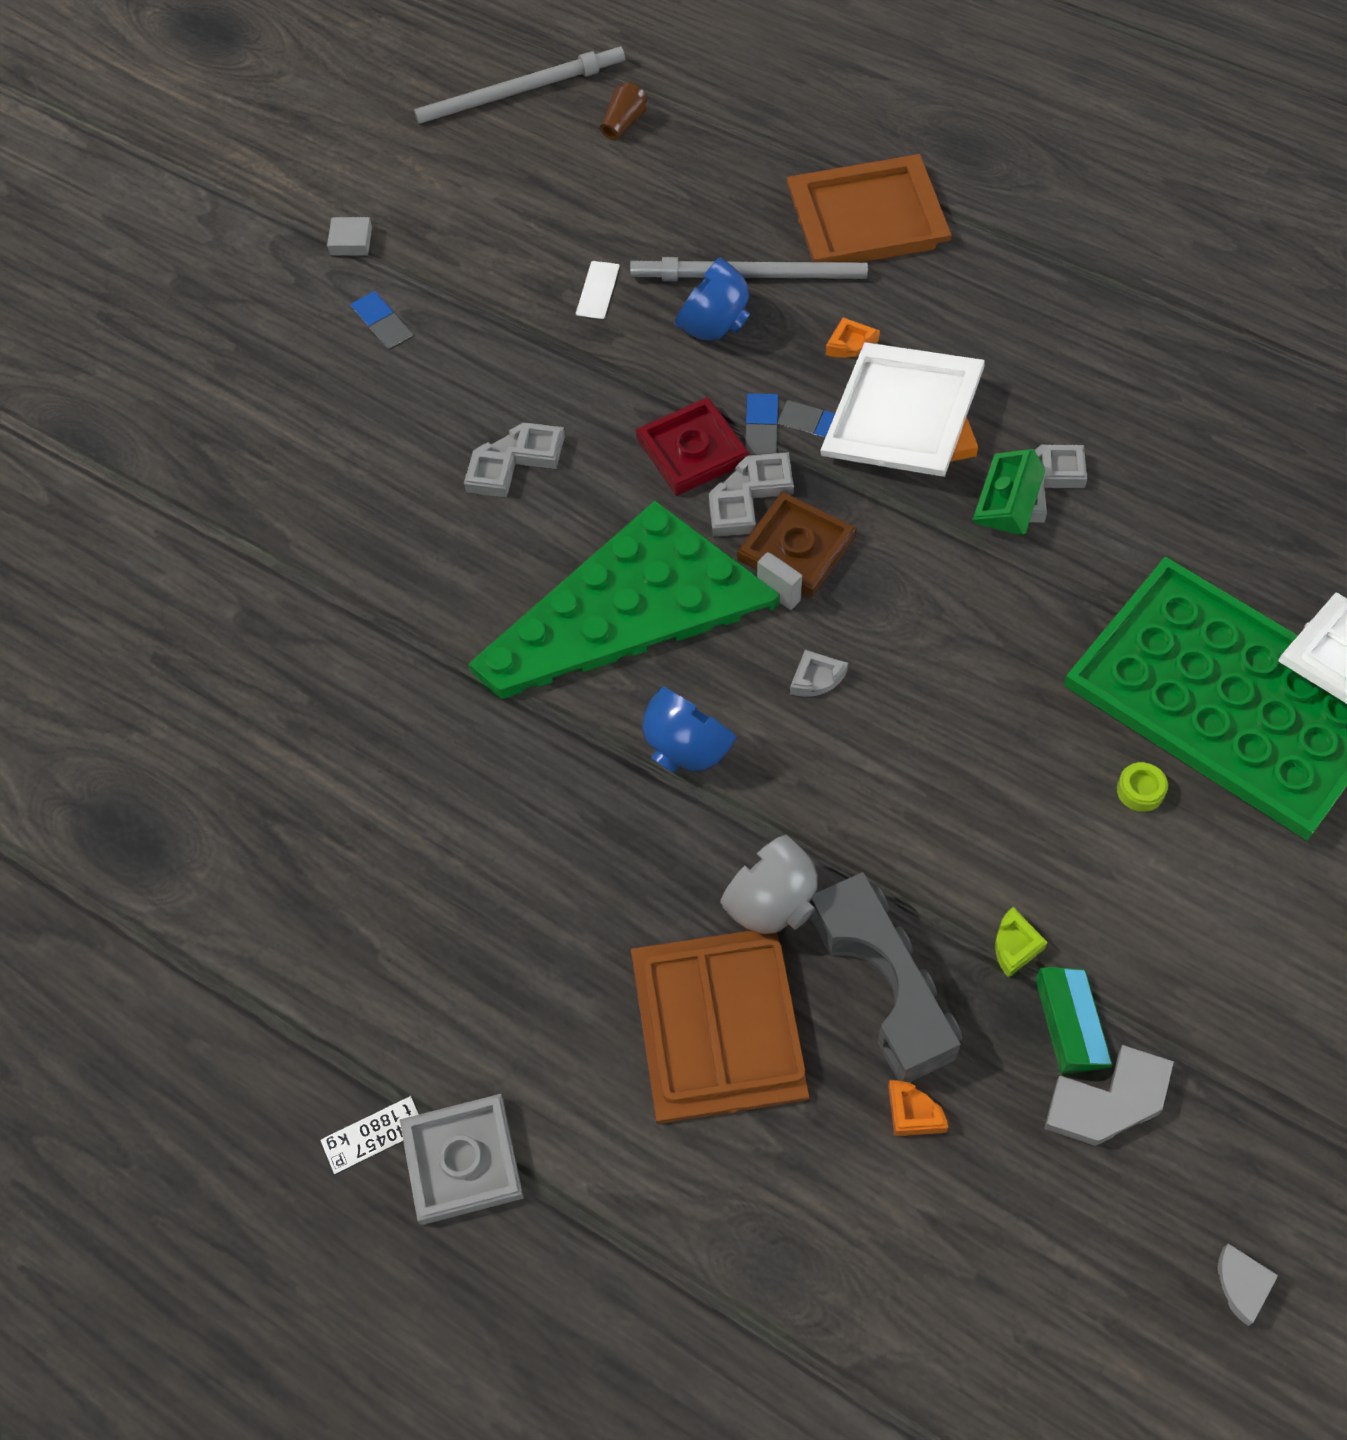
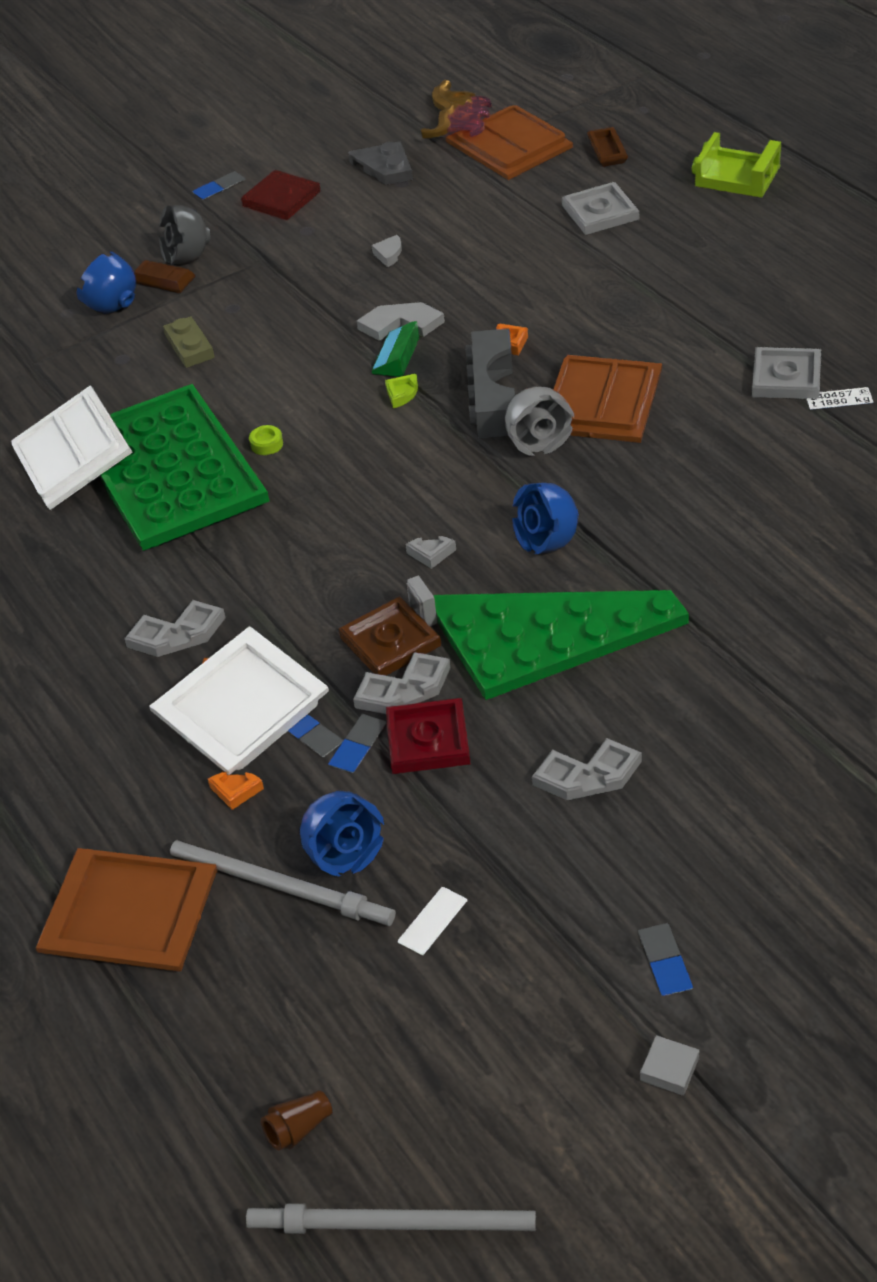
camera: 155 degrees left, 15 degrees down
green slope [973,449,1045,535] -> none

